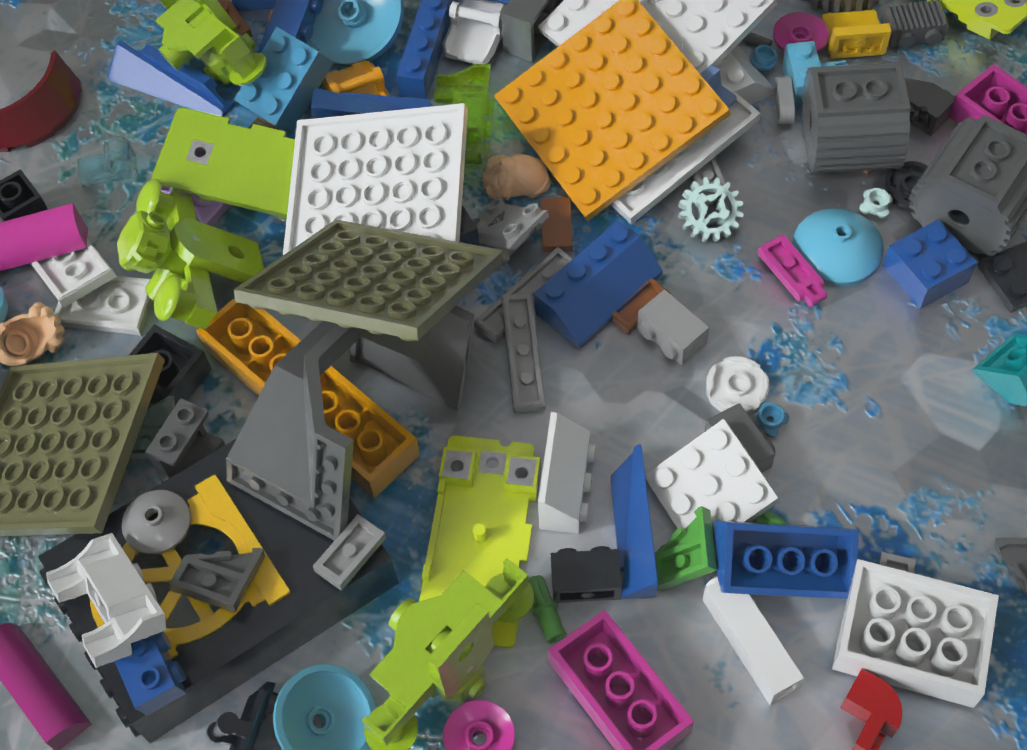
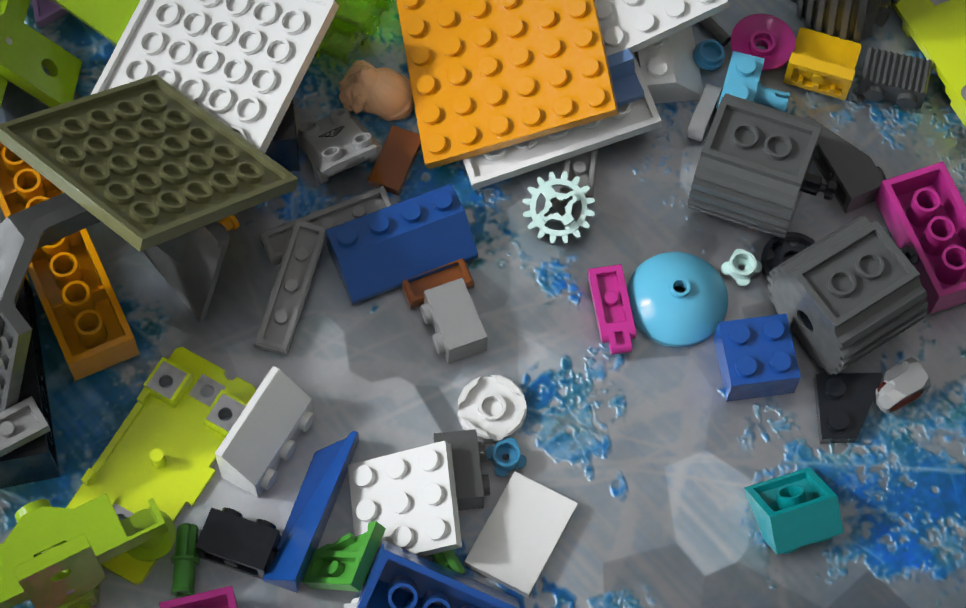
camera: 15 degrees right, 5 degrees up
none -> white tile [464,471,578,598]

